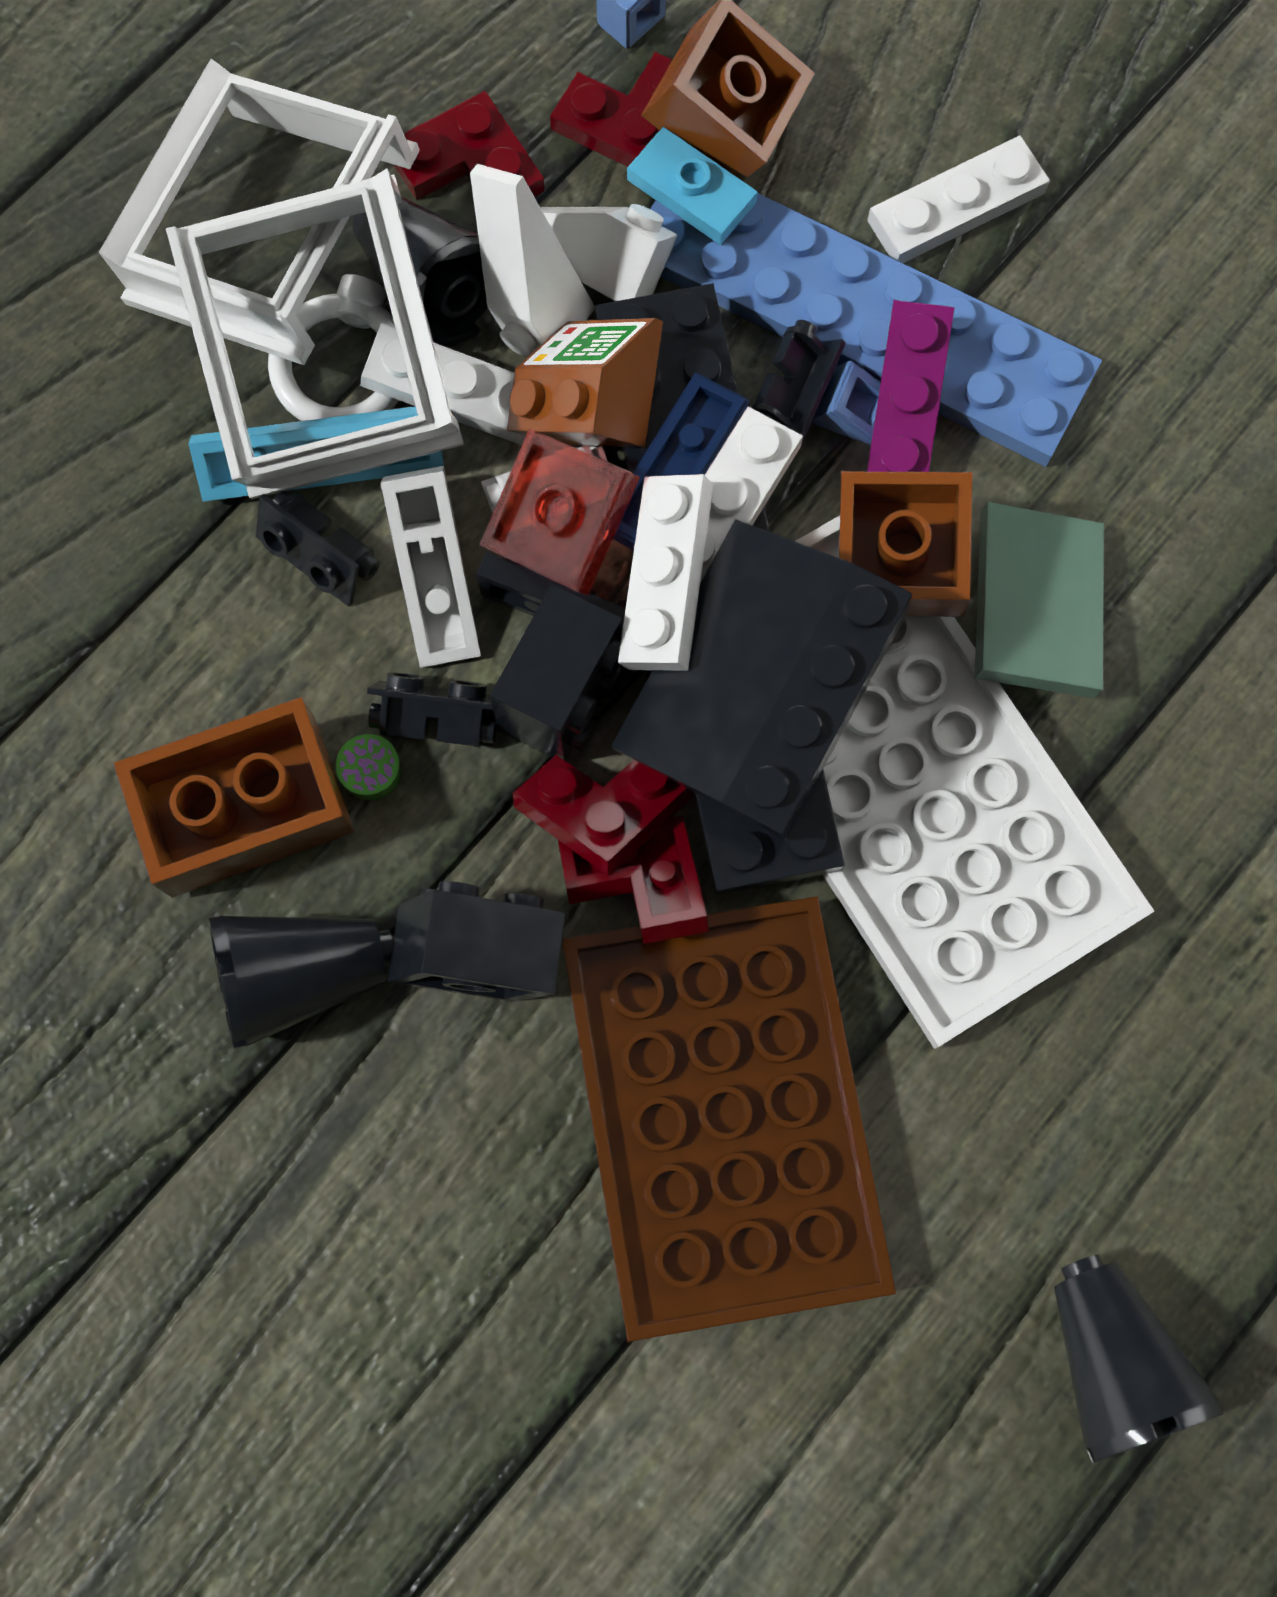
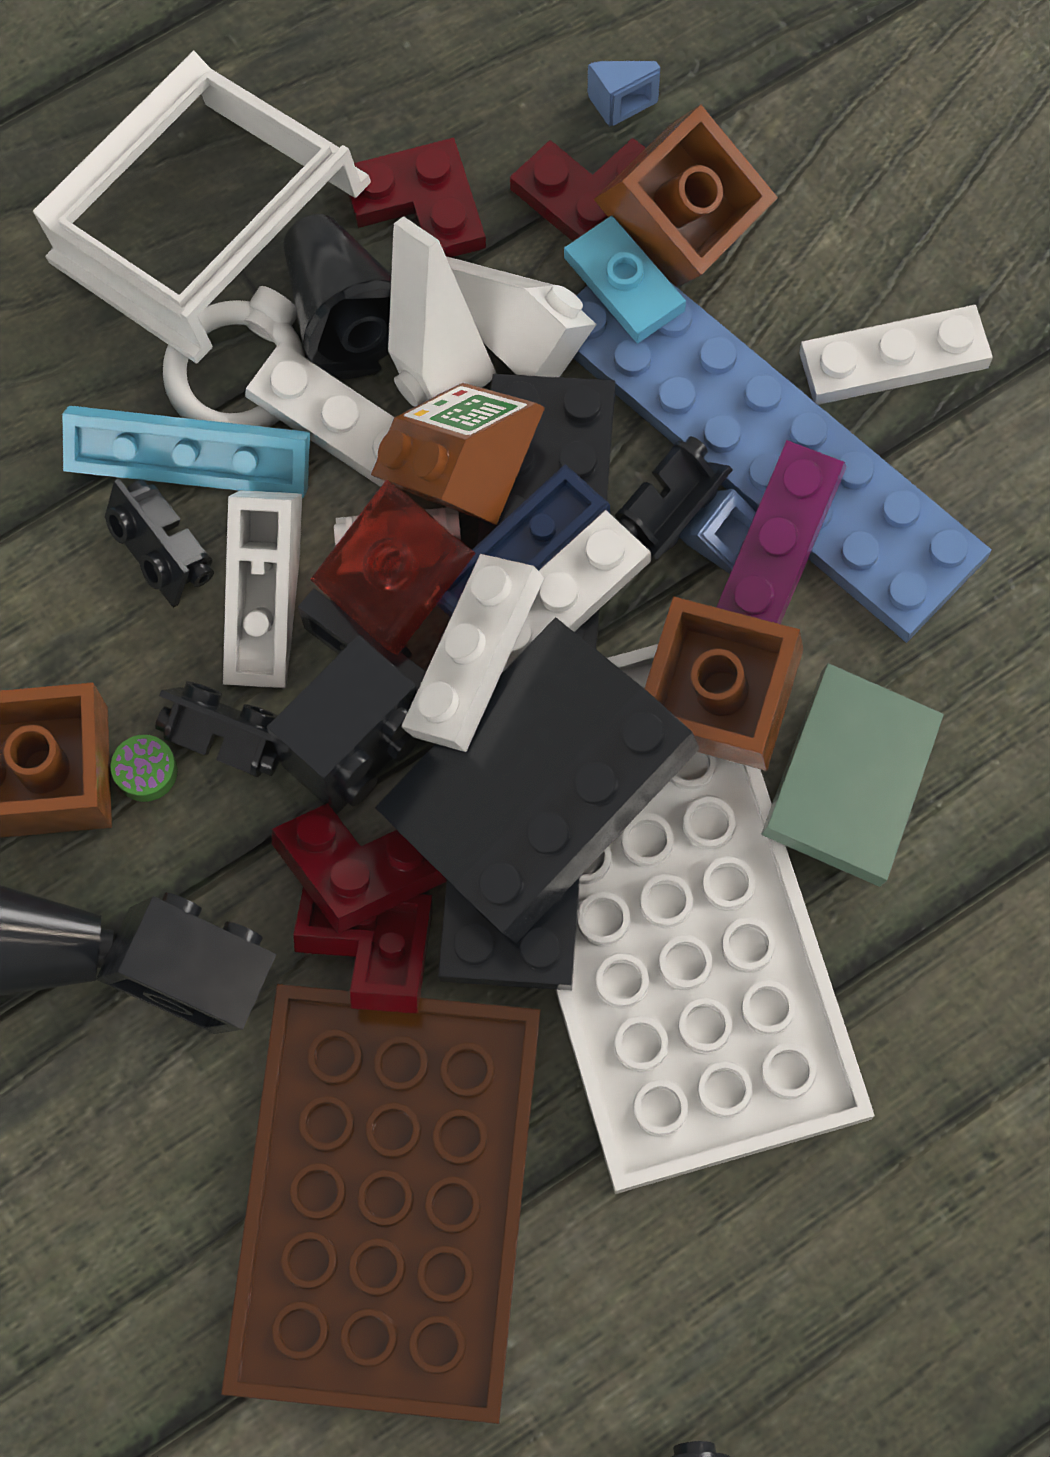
camera: 20 degrees right, 5 degrees down
white piece [166,168,464,499] -> none

